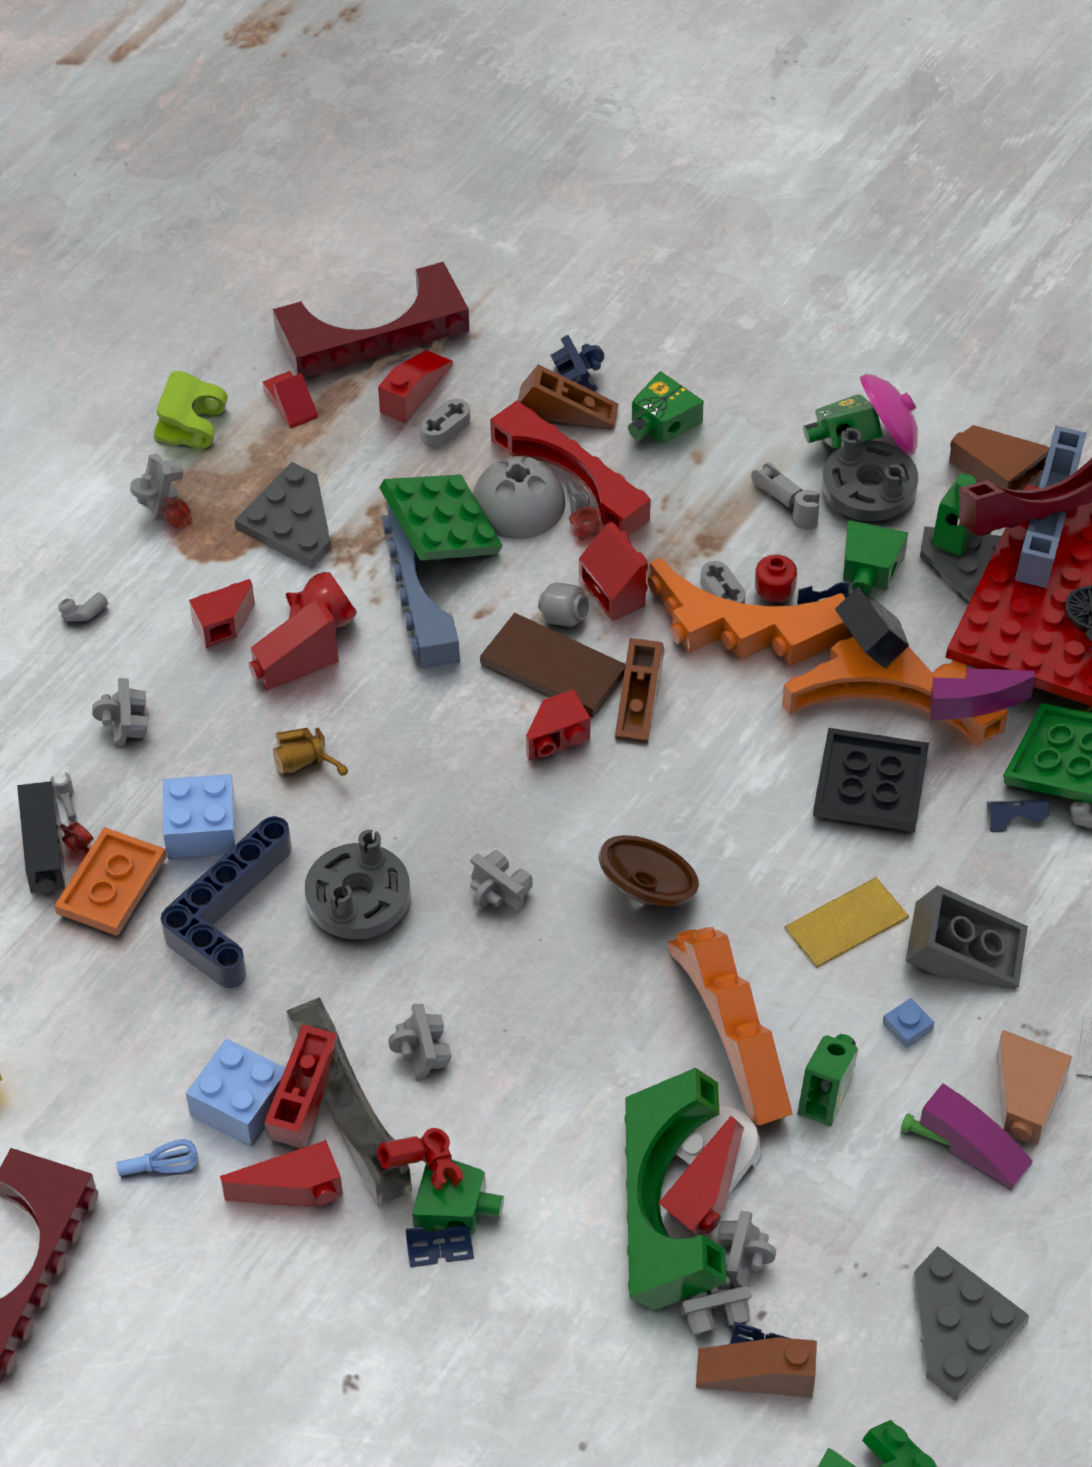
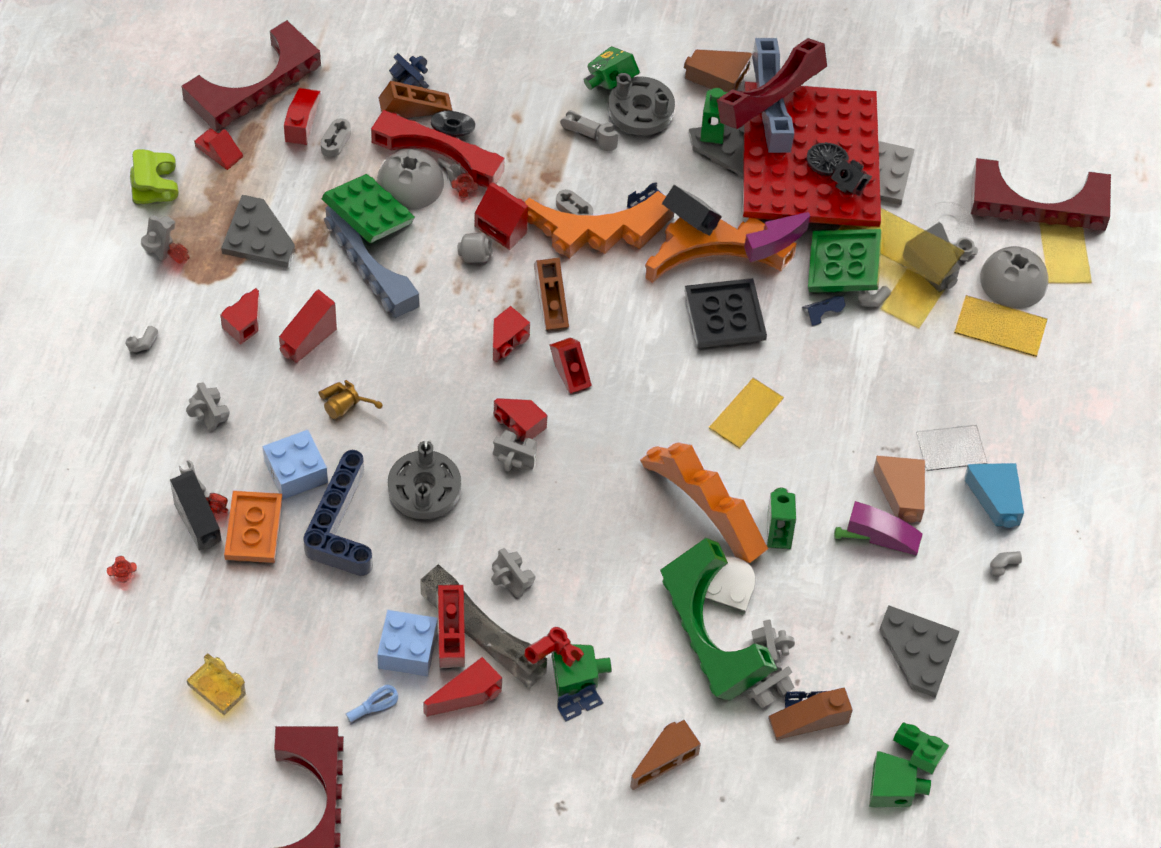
camera: 25 degrees left, 5 degrees up
red piece [286,572,357,629] -> none
reddish brown tile [480,612,626,716] -> none
reddish brown dish [598,835,699,907] -> none
green torso [628,371,704,443] -> none
red slope [659,1116,744,1236] -> none
red head [754,554,797,602] -> none
green torso [843,520,909,594] -> none
dark pink dish [860,373,918,457] -> none
medium blue plate [883,998,935,1048] -> none
dark grey slope [905,885,1028,989] -> none
none -> black dish [431,111,475,137]
none -> red slope [493,398,548,442]
none -> red slope [549,337,592,394]
none -> dark orange slope [630,720,701,790]

